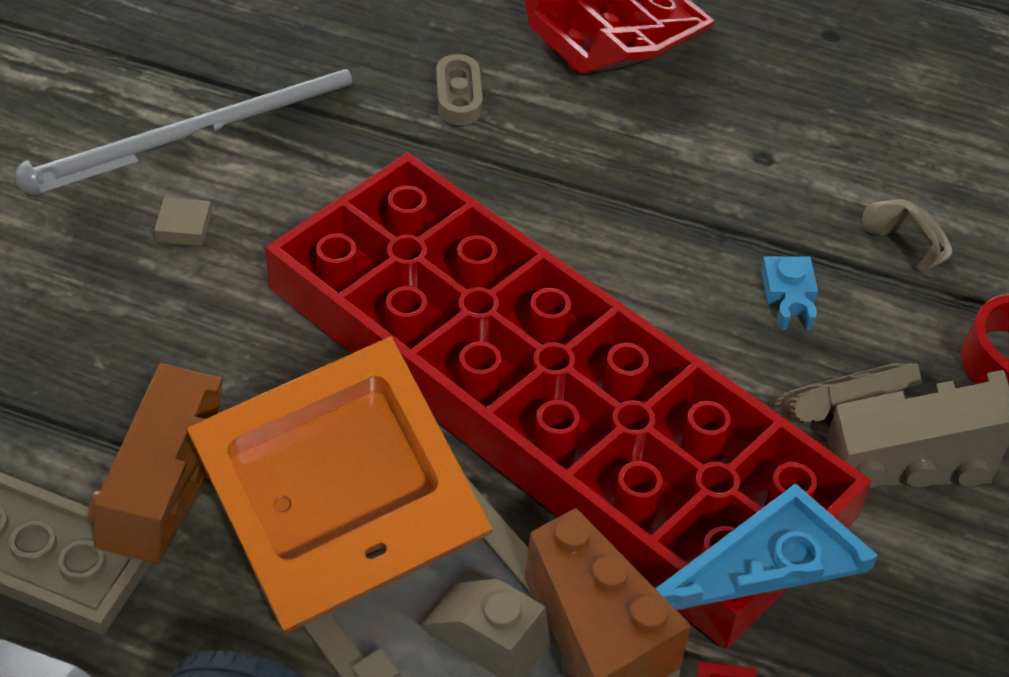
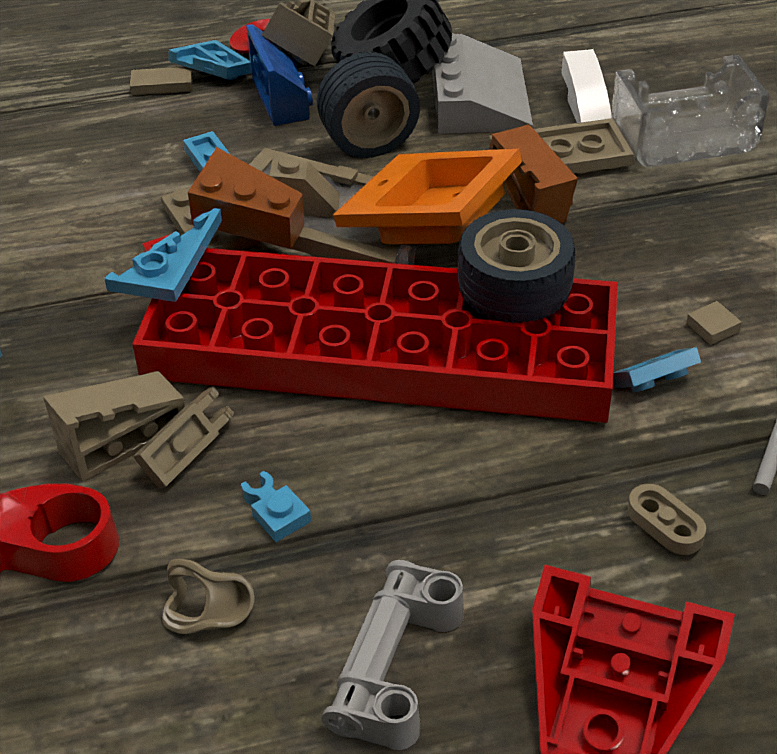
camera: 150 degrees right, 5 degrees down
none -> light grey piece [321,560,464,750]
none -> black wheel [458,209,576,323]
none -> dark azure plate [613,347,701,392]

